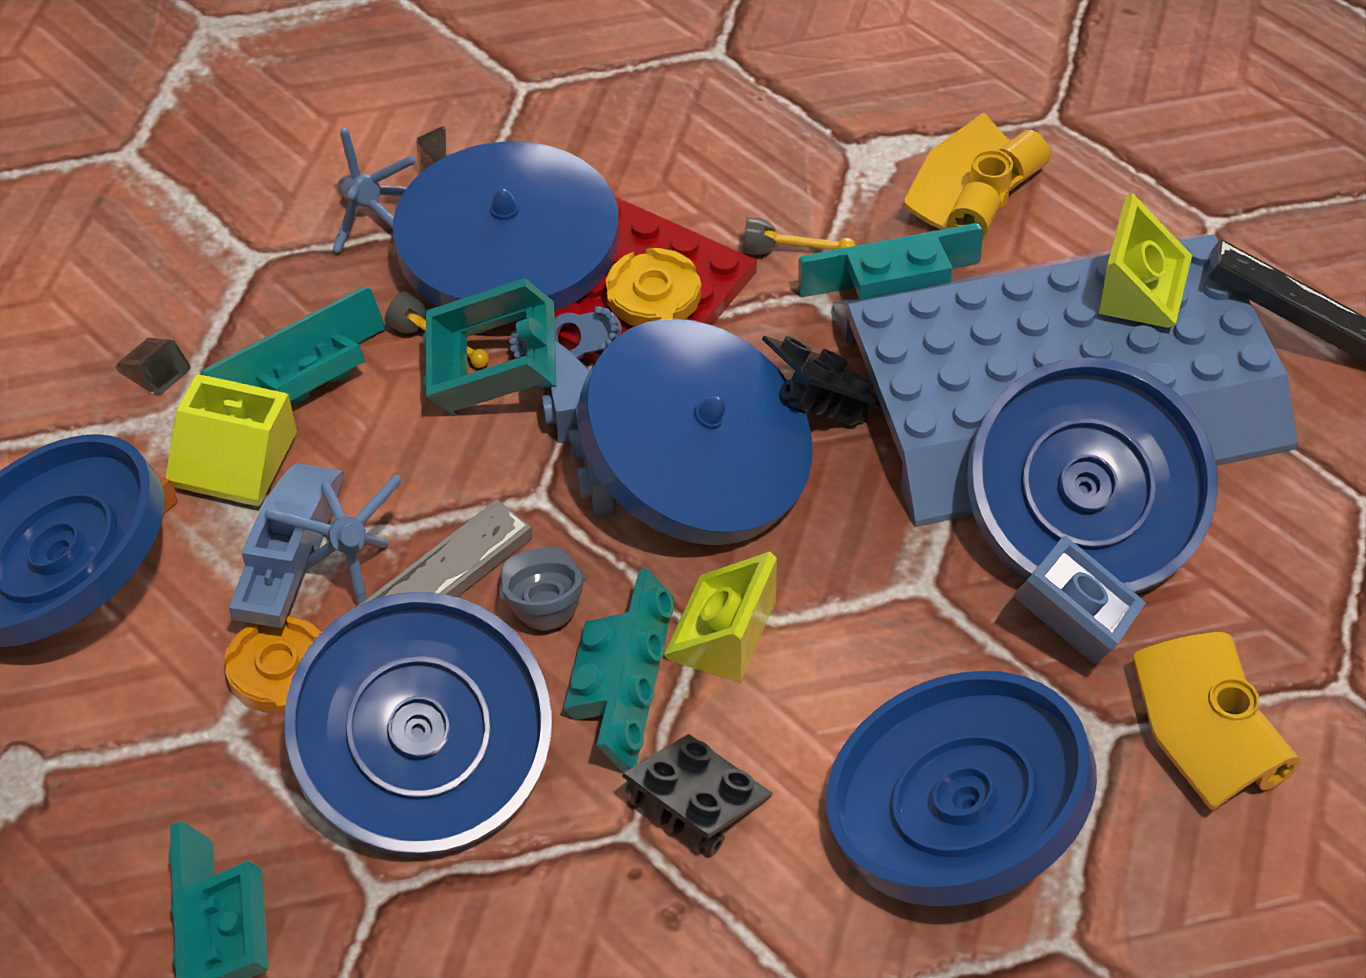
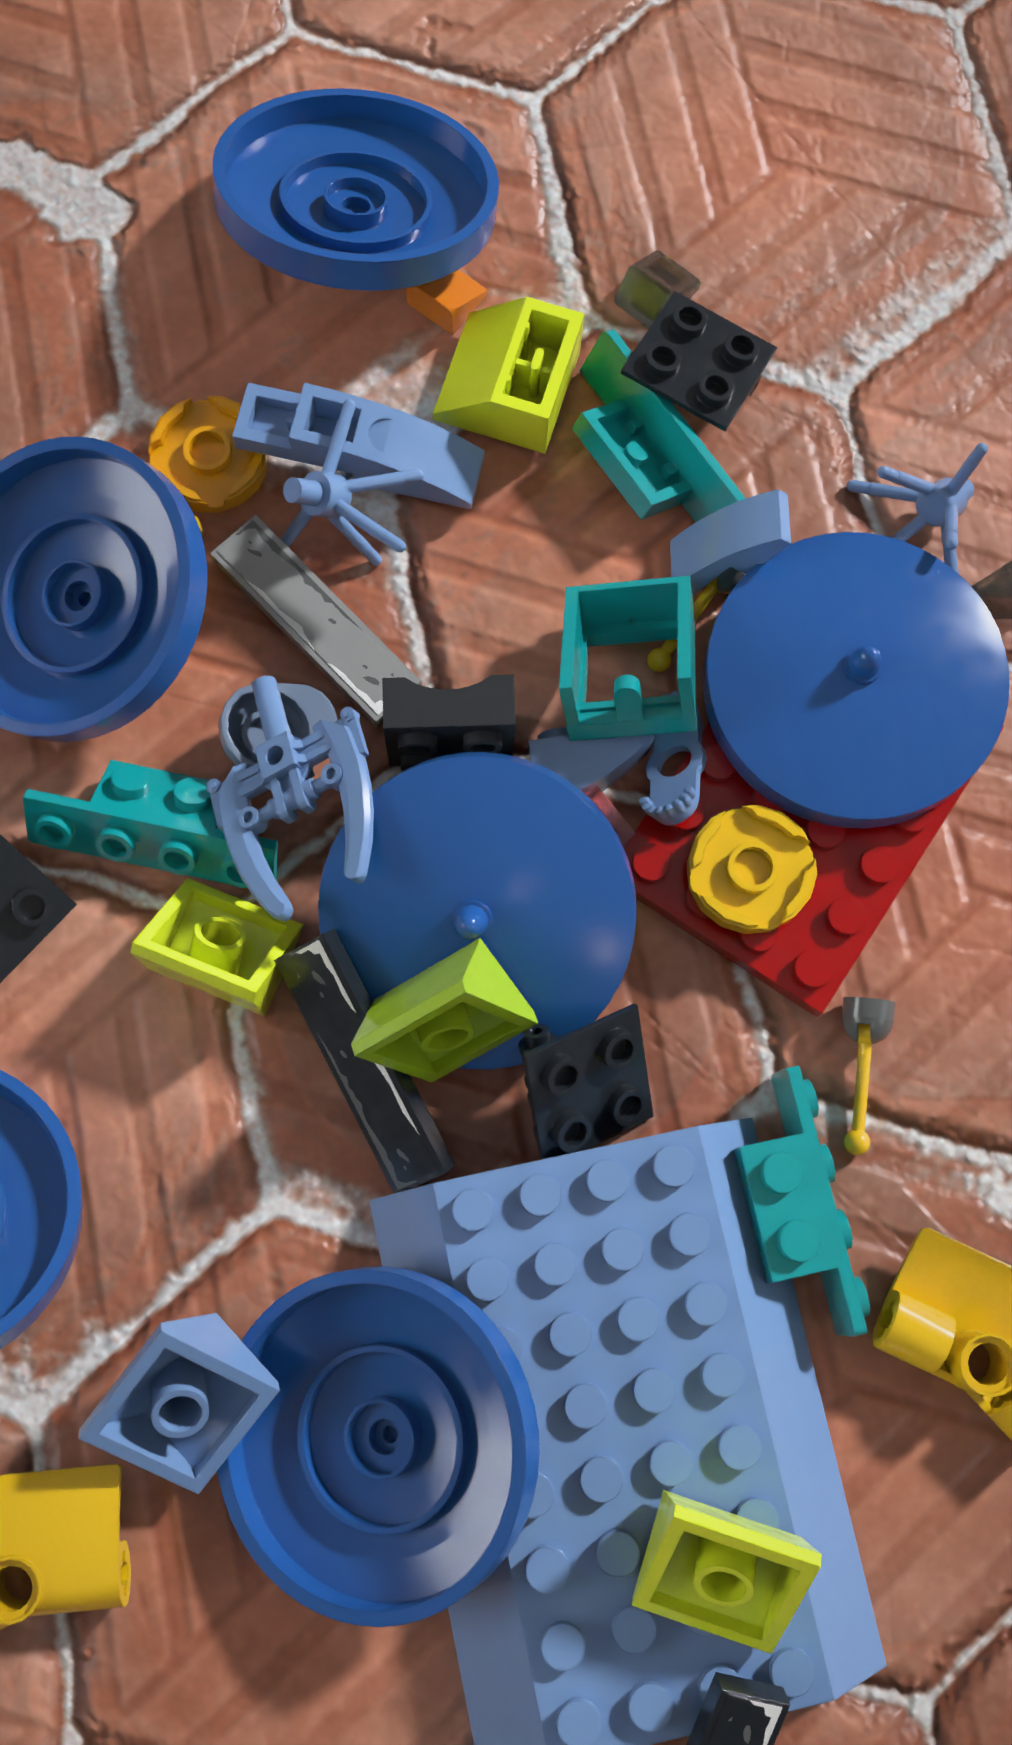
camera: 85 degrees right, 25 degrees up
none -> medium blue bar [206,676,374,921]
none -> black tile [274,929,456,1193]
none -> lime slope [351,938,538,1082]
none -> black brick [382,675,516,771]
none -> black hinge [620,291,778,432]
none -> medium blue slope [670,489,791,595]

